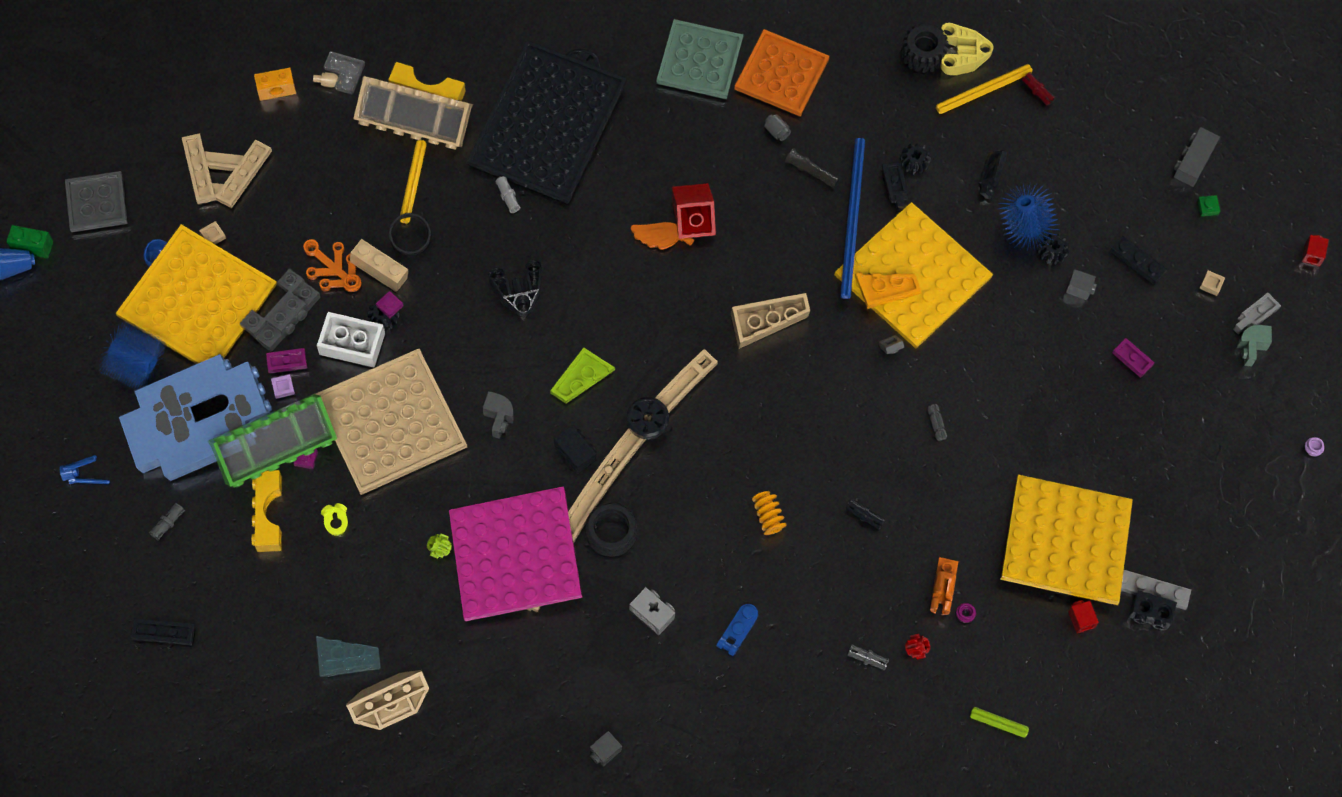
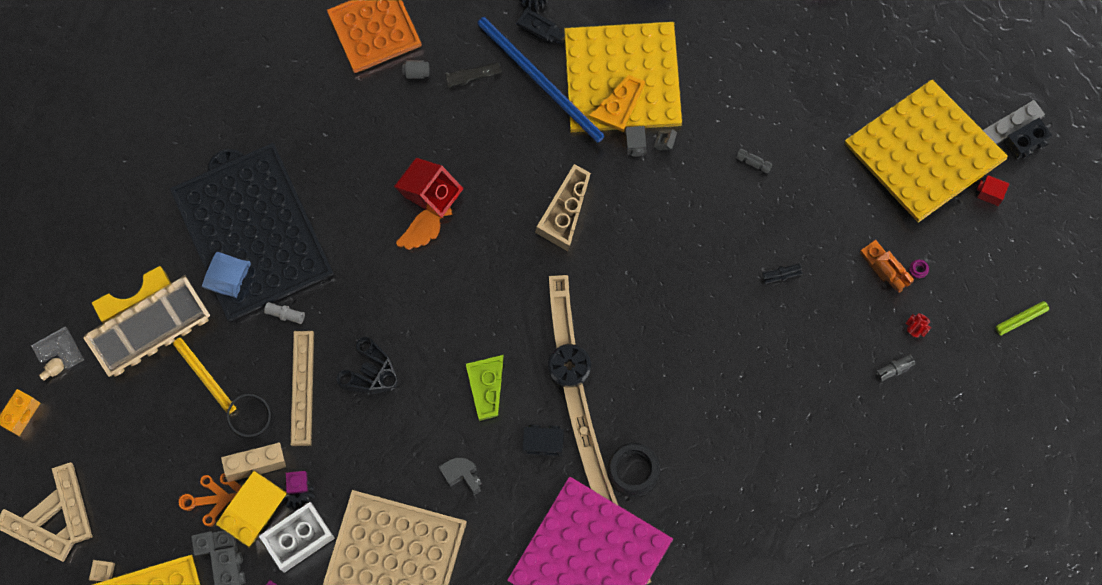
camera: 40 degrees left, 5 degrees up
light grey brick [629,587,675,635] -> none
sand green plate [657,19,743,99] -> none
blue plate [716,604,758,656] -> none
light orange piece [752,491,787,535] -> none
none -> medium blue slope [202,252,251,298]
none -> yellow slope [216,471,287,547]
none -> tan tile [291,331,314,446]
none -> dark grey brick [626,126,646,157]

